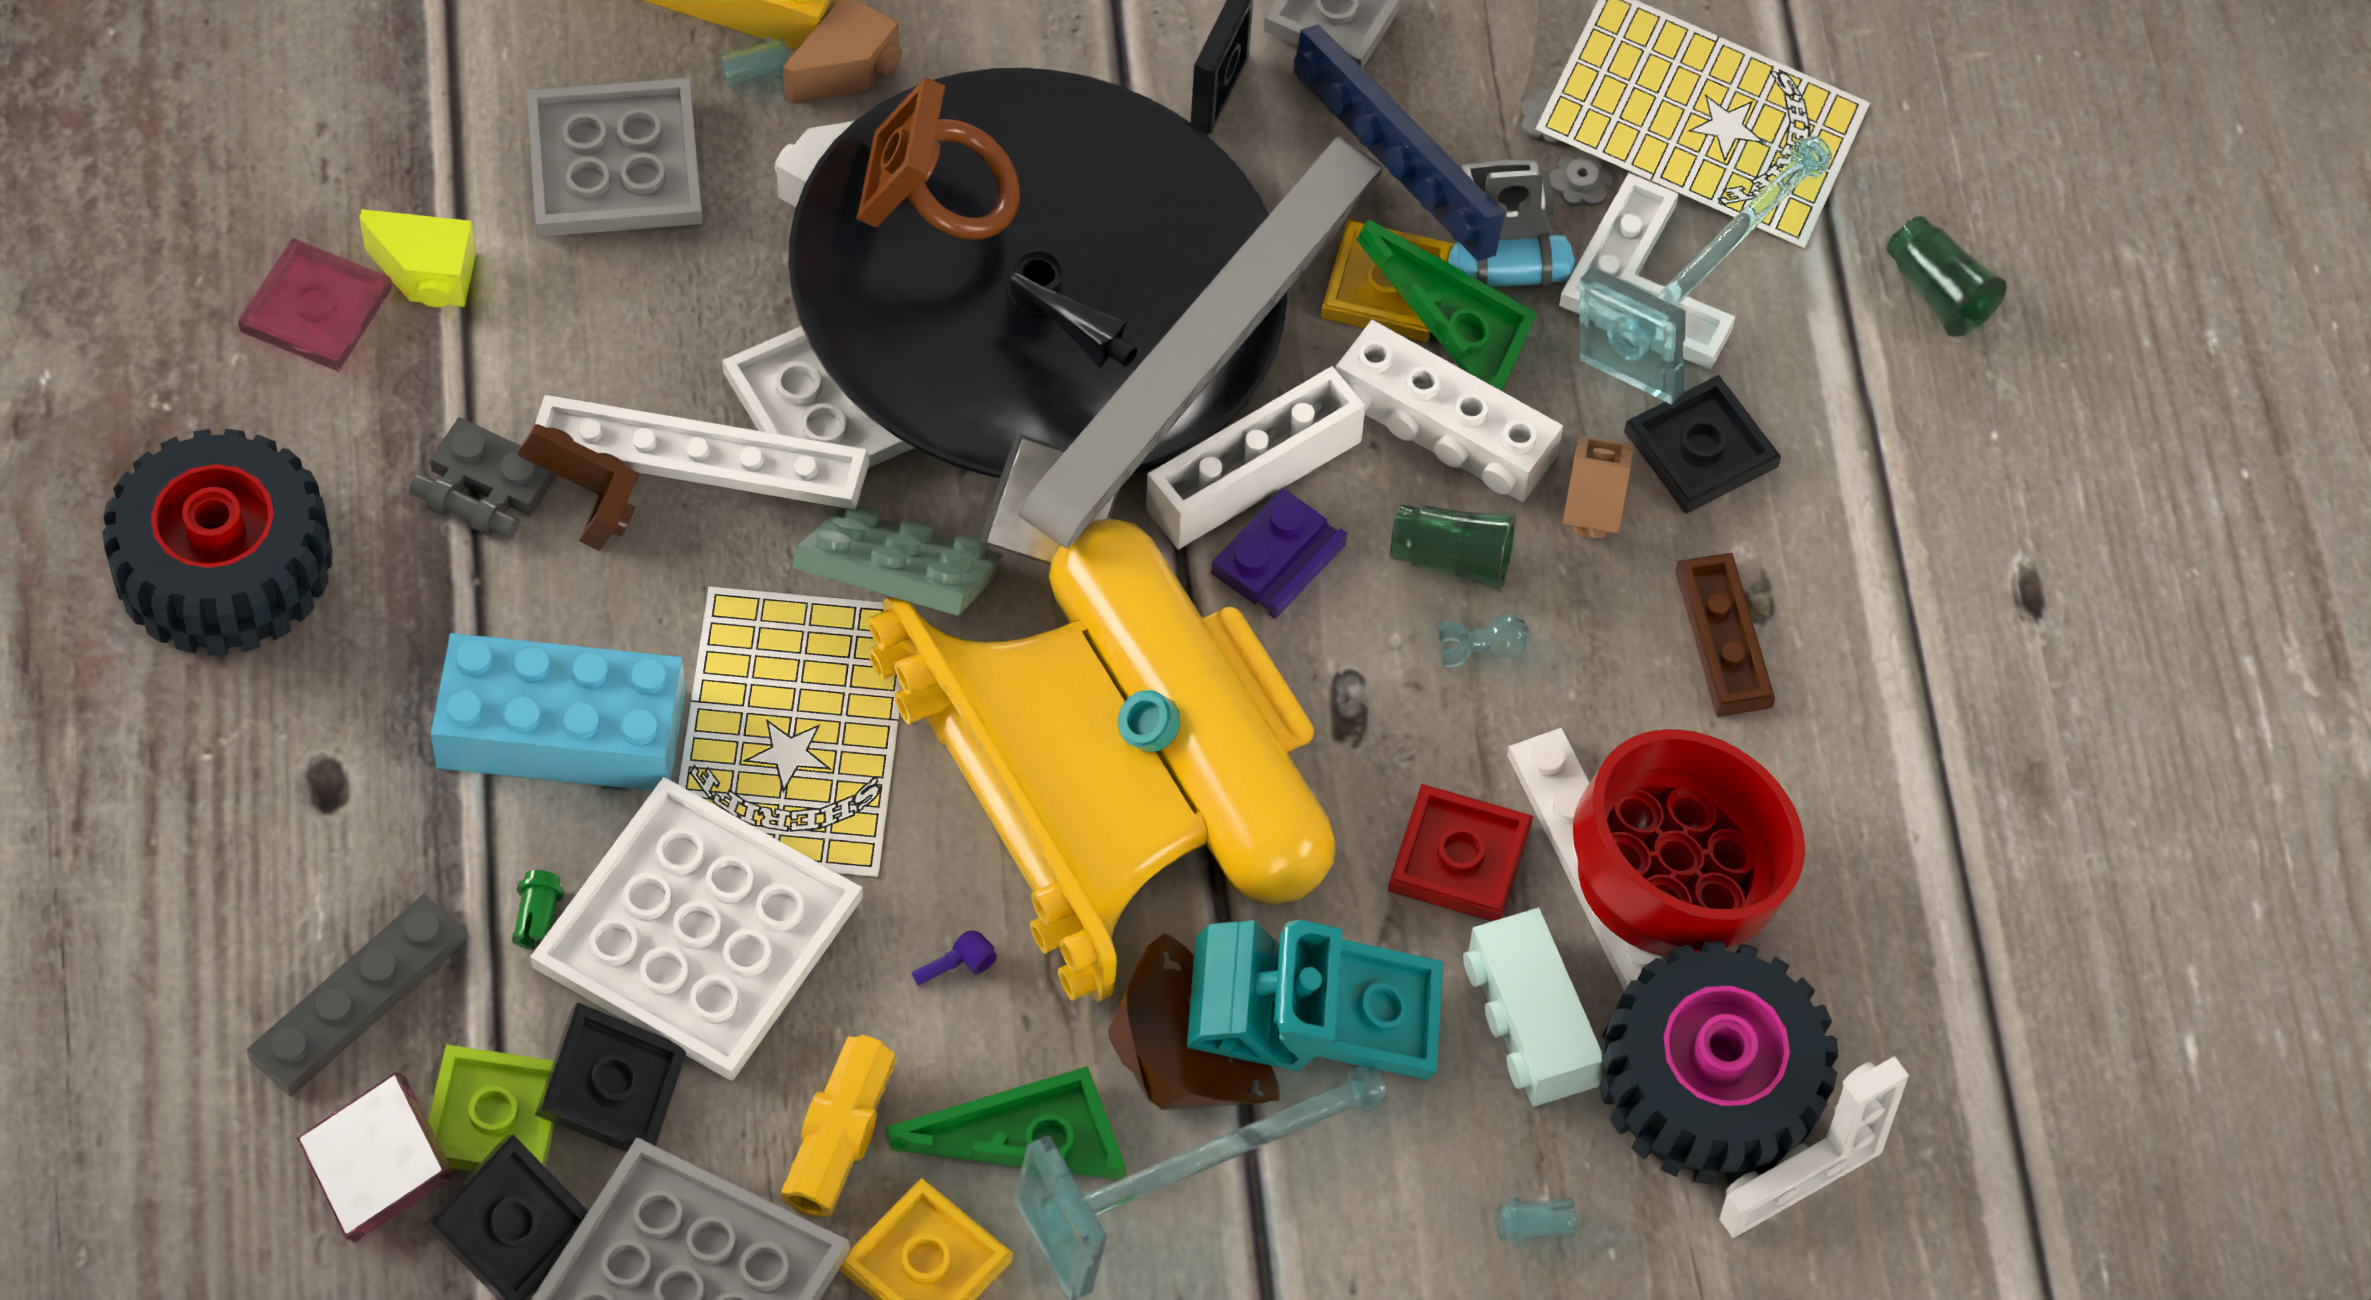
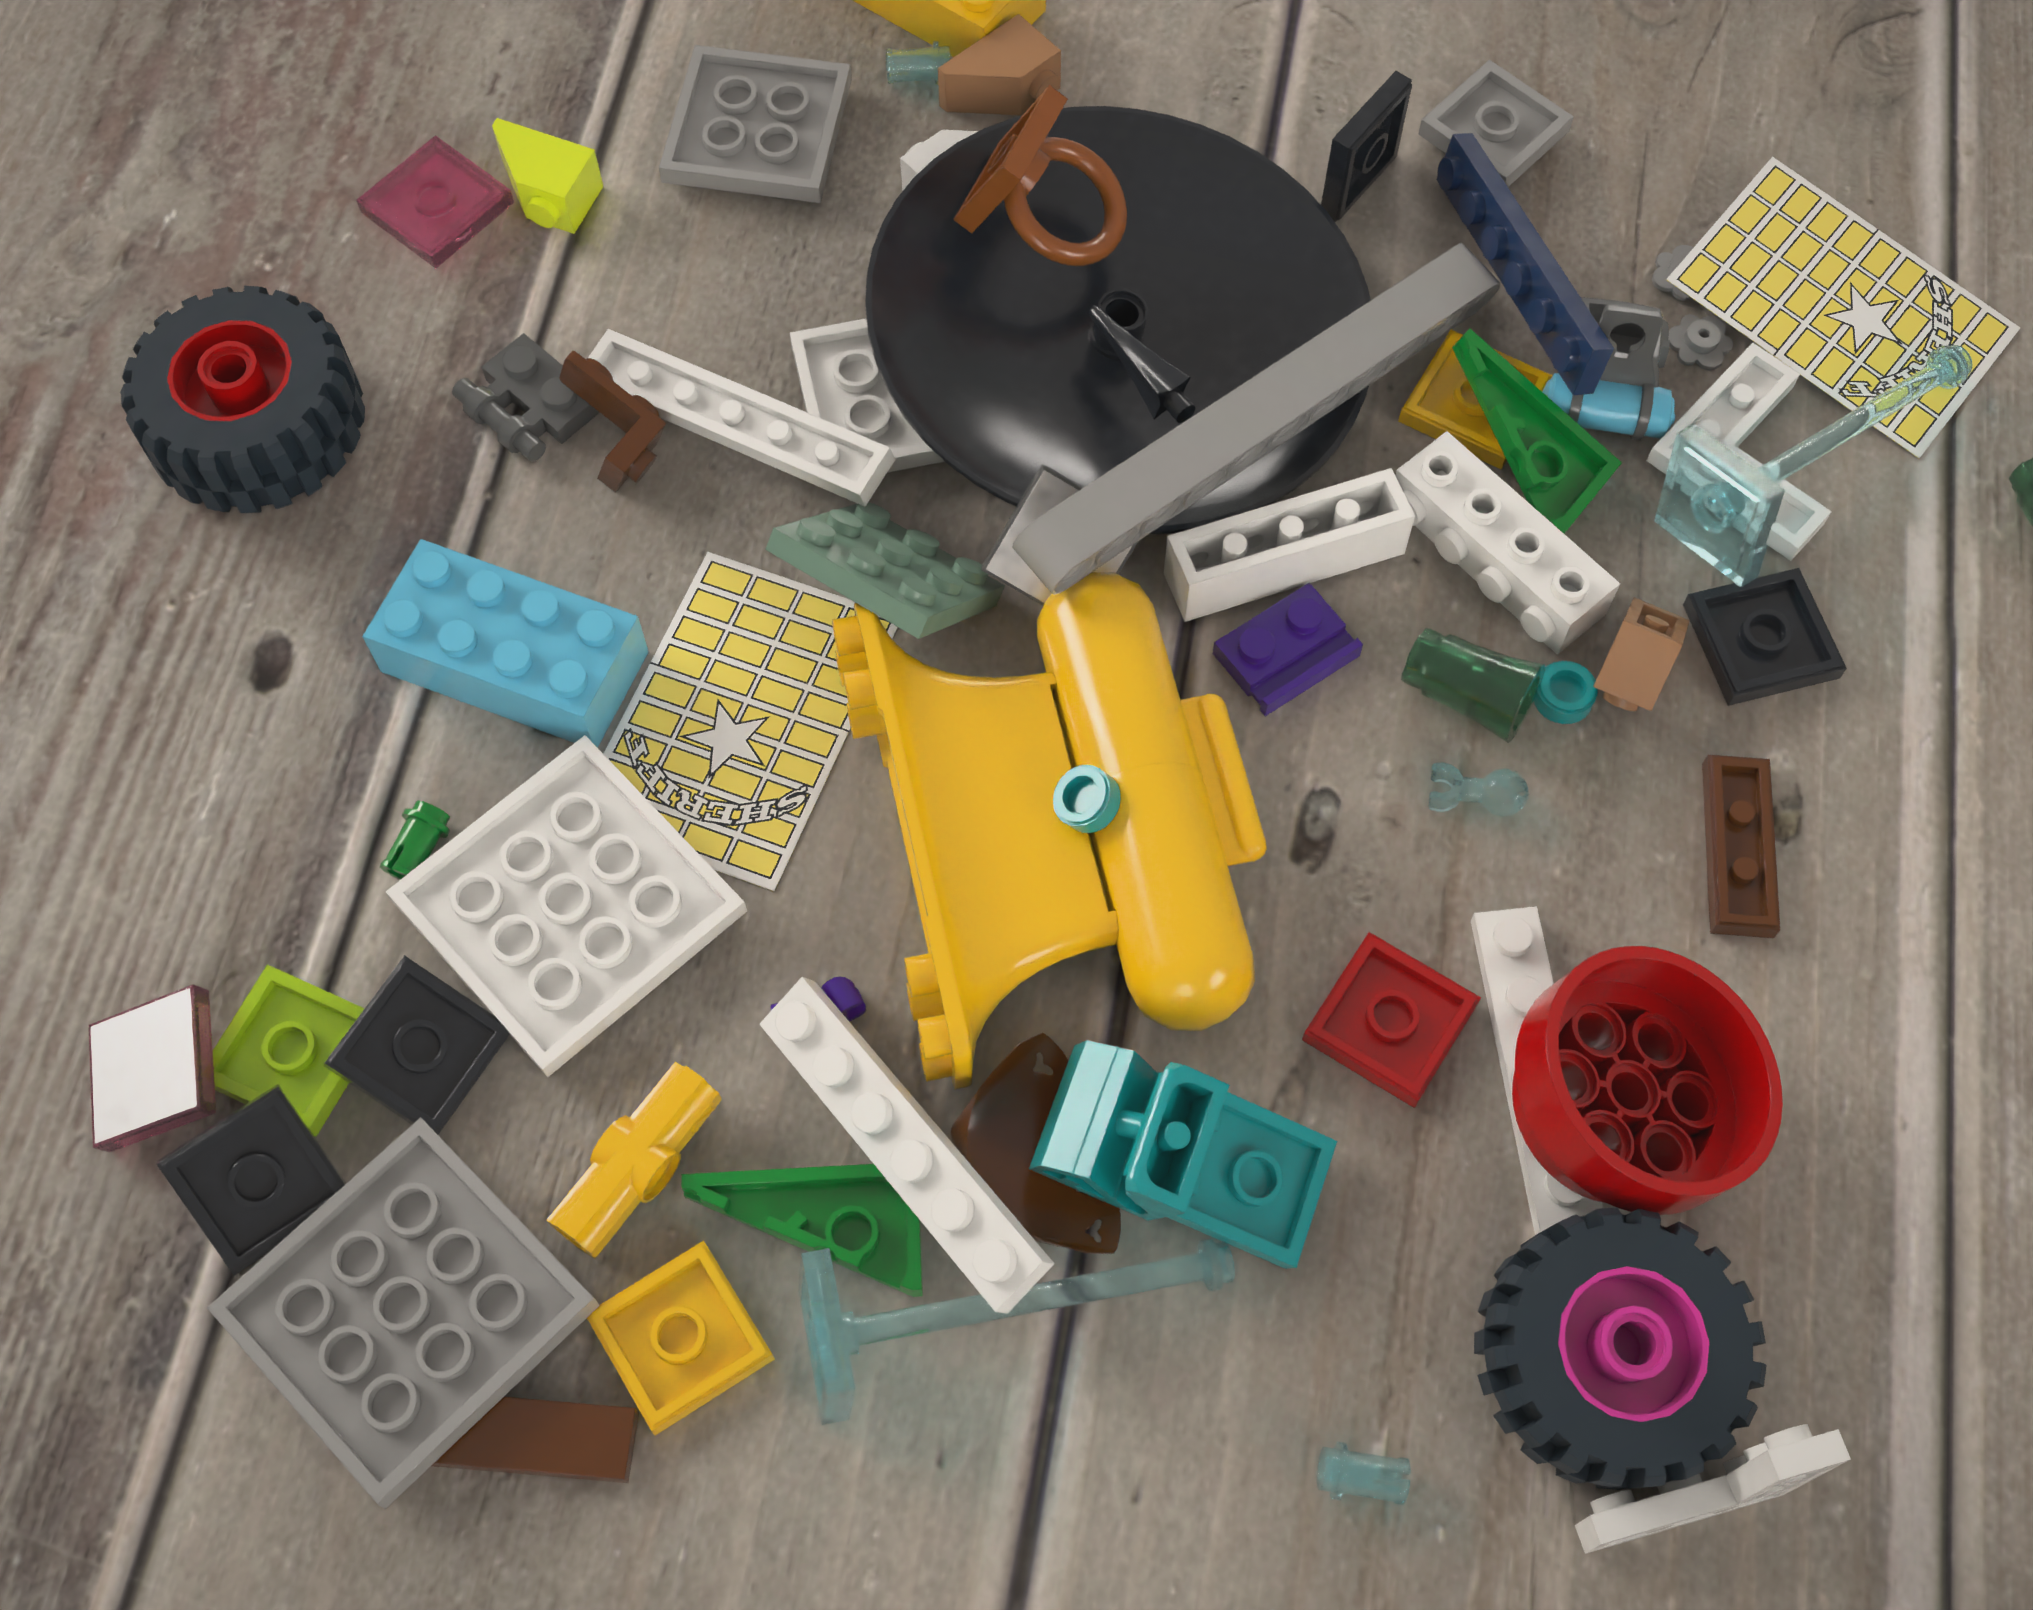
camera: 20 degrees right, 5 degrees up
dark grey plate [246,894,467,1097] -> none
light aqua brick [1463,907,1604,1107] -> none
none -> white plate [759,977,1055,1314]
none -> teal tile [1533,661,1598,724]

